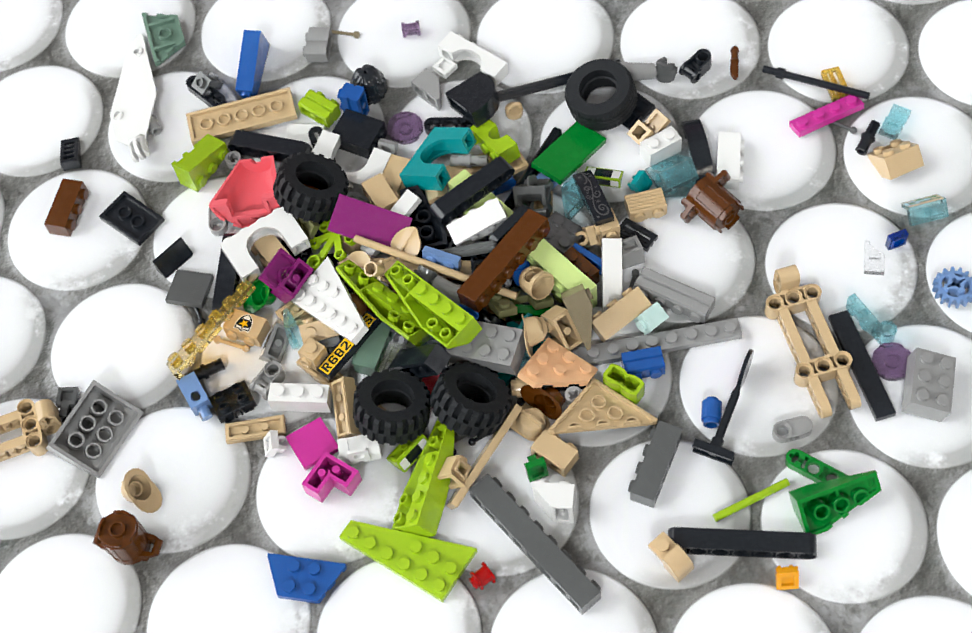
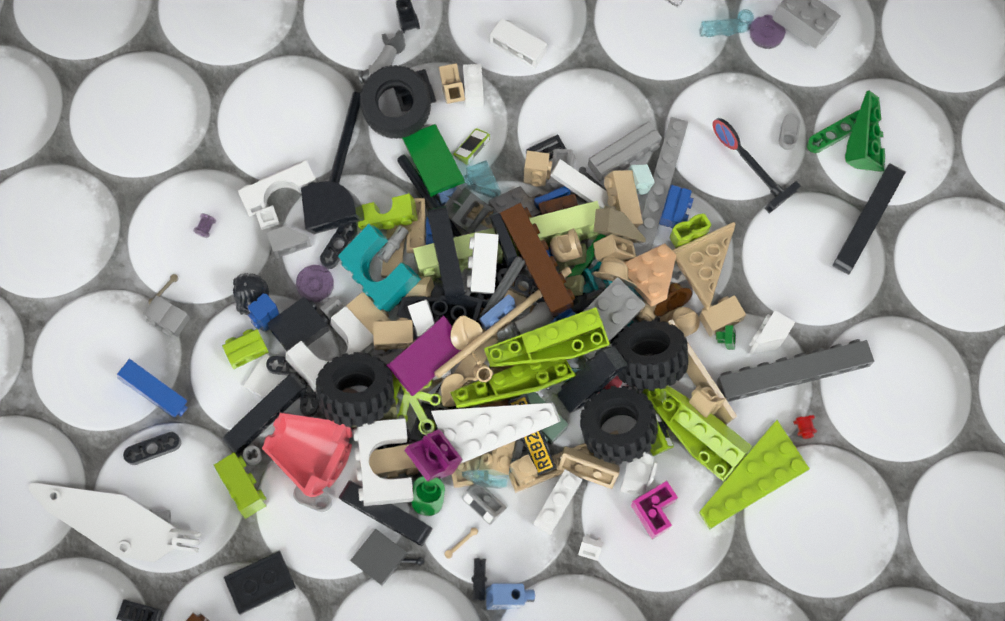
camera: 75 degrees left, 10 degrees up
sand green wing [141,12,186,67] -> none
black slope [153,237,193,278] -> none
clear yellow wing [166,280,256,380] -> none
tan plate [186,87,298,145] -> none
dark grey bracket [191,71,224,95] -> none
black hinge [209,380,257,423] -> none
tan brick [222,308,271,347] -> none
tan tile [225,414,286,445] -> none
light grey piece [249,361,285,400] -> none
blue wing [267,553,347,604] -> none
dark pink tile [286,417,338,471] -> none
tan tile [505,102,523,120] -> none
black slope [572,170,614,226] -> none
tan tile [575,225,598,246] -> none
tan brick [624,187,667,222] -> none
teal tile [627,170,653,193] -> none
dark grey brick [628,420,683,508] -> none
clear light blue slope [645,154,699,195] -> none
tan brick [648,531,694,583] -> none
reddish brown container [680,170,744,233] -> none
black slope [681,119,714,183] -> none
blue brick [701,396,722,428] -> none
lime bar [712,478,790,522] -> none
tan beam [764,264,861,419] -> none
light orange tile [776,565,799,590] -> none
black tile [828,310,896,422] -> none

